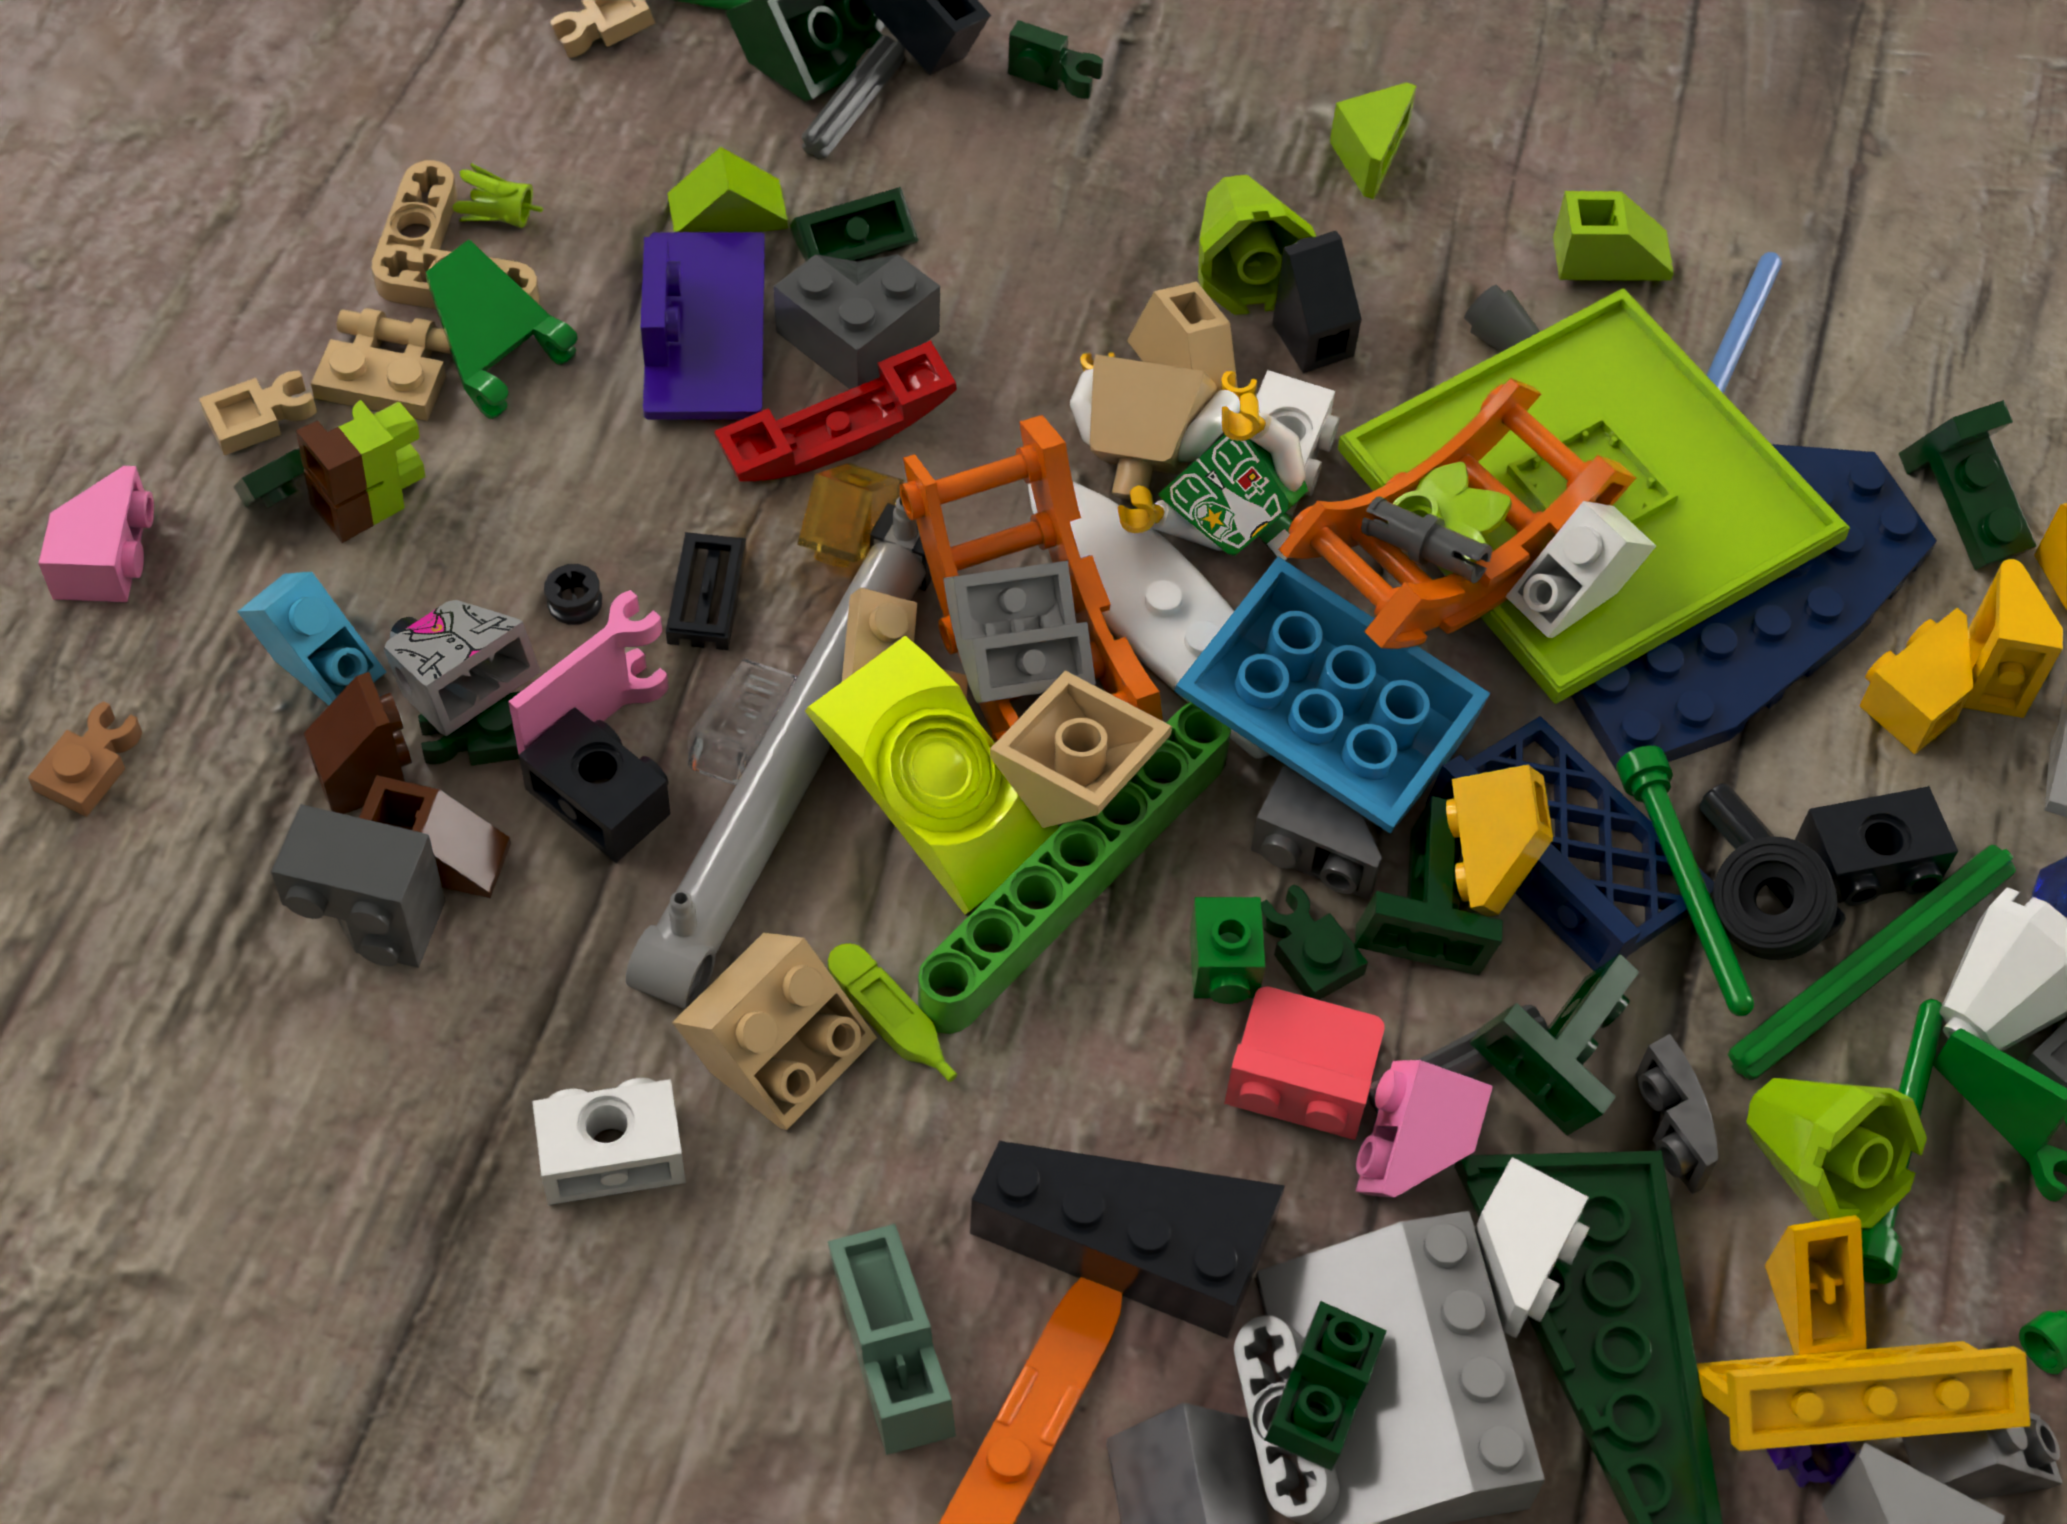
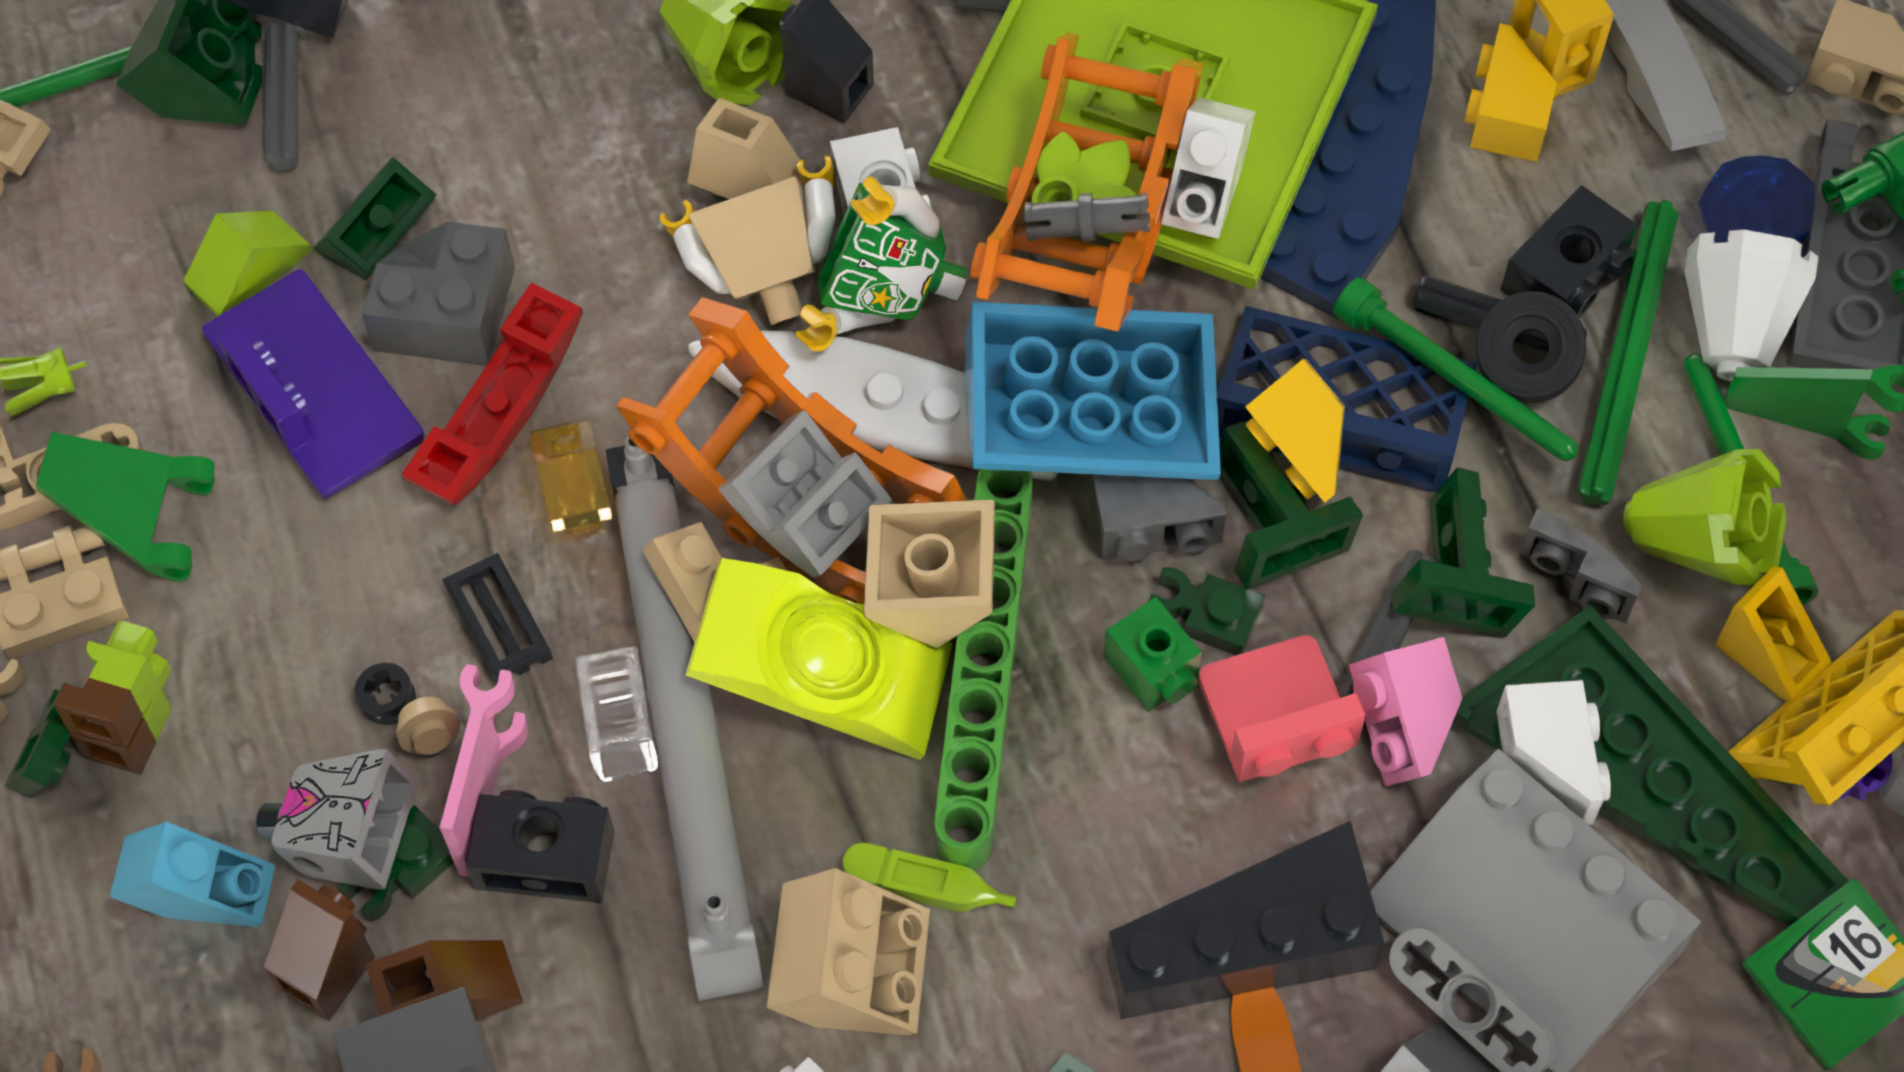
camera: 30 degrees left, 5 degrees up
dark green slope [1264,1301,1387,1471] -> none
none -> tan plate [396,697,460,755]

